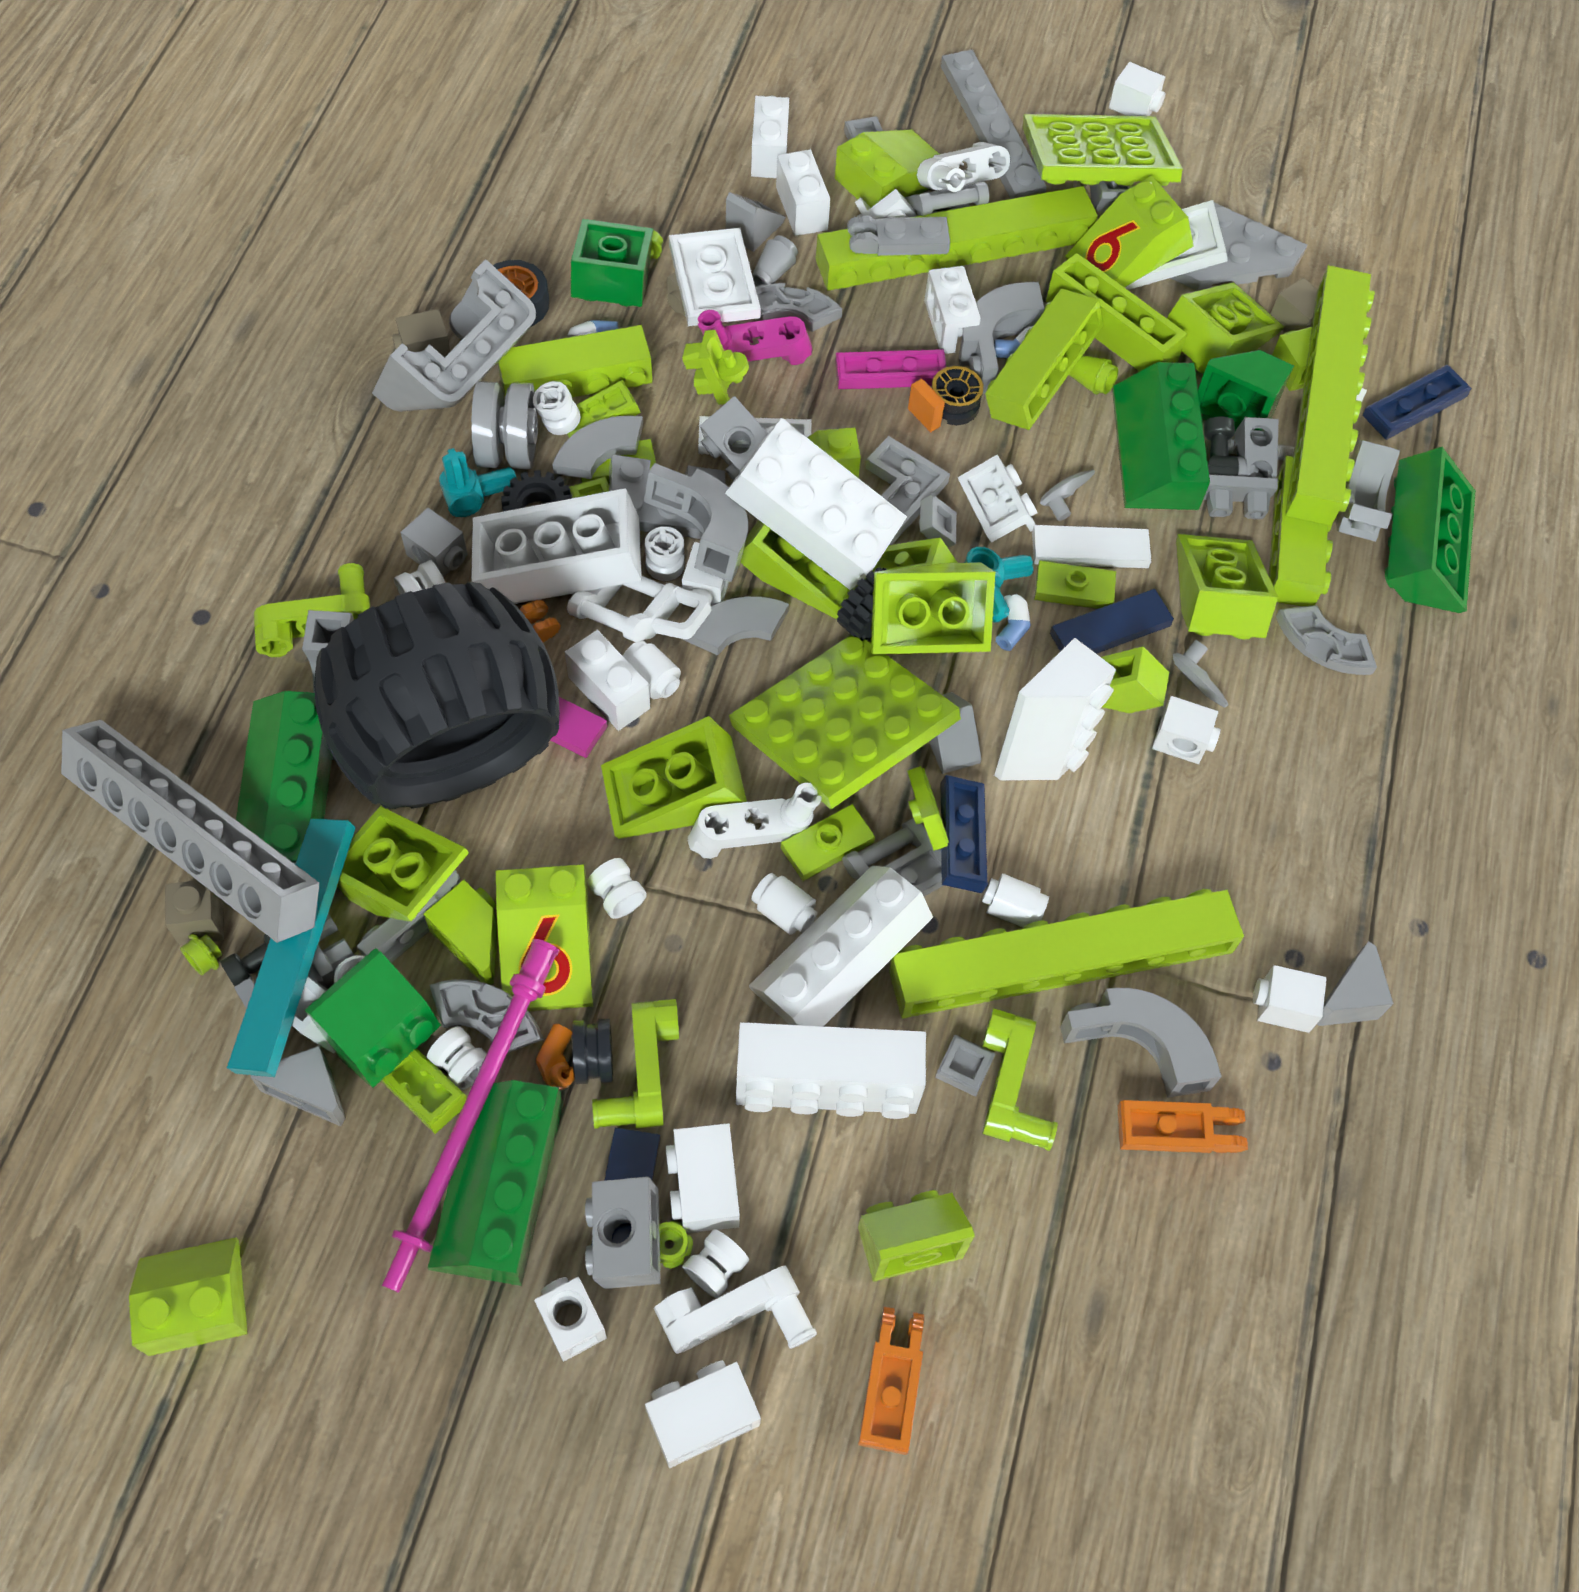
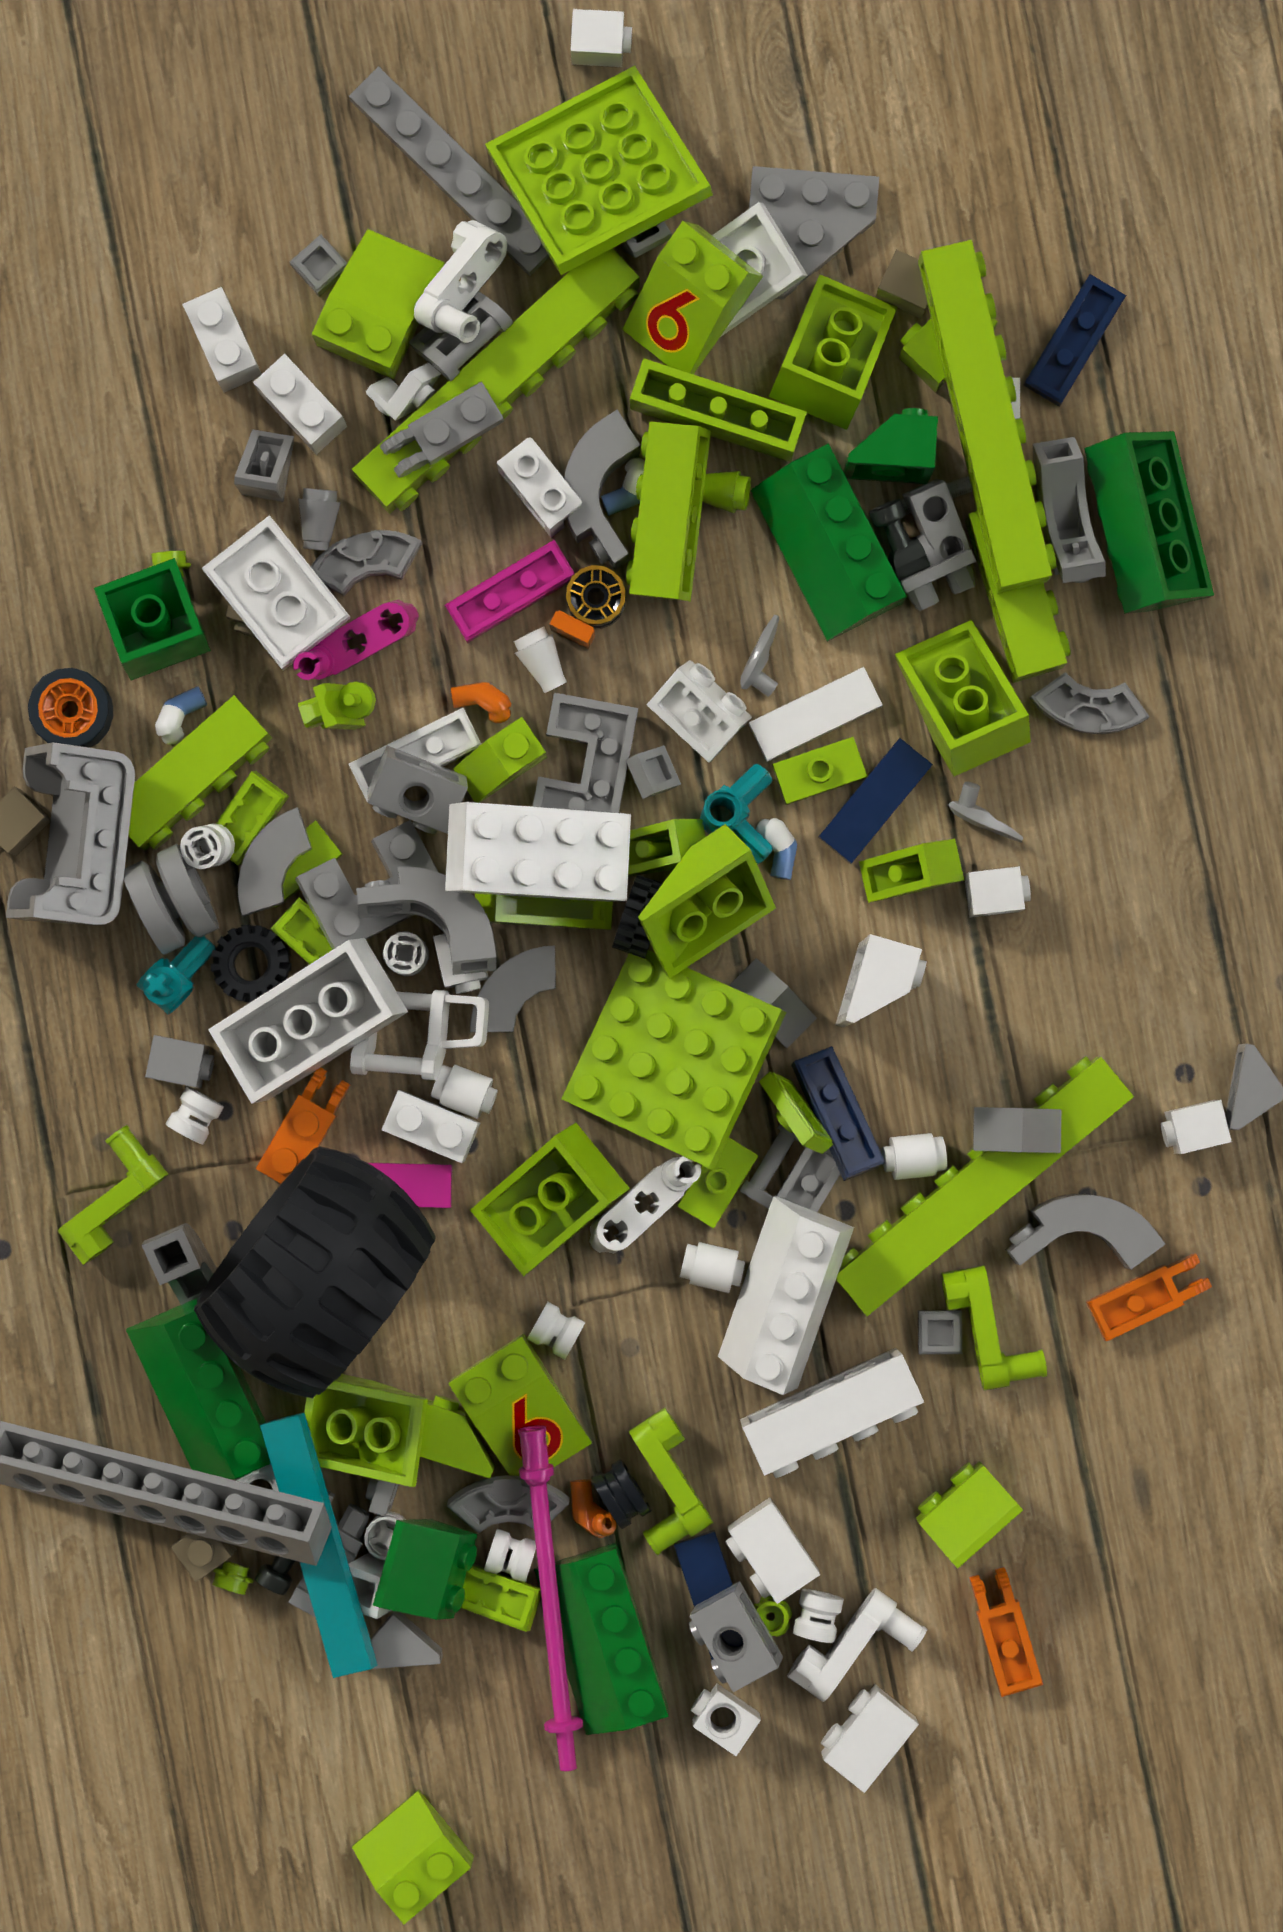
camera: 20 degrees left, 25 degrees up
none -> orange arm [451,682,511,723]
none -> white cone [513,626,567,693]
none -> light grey slope [973,1107,1061,1153]

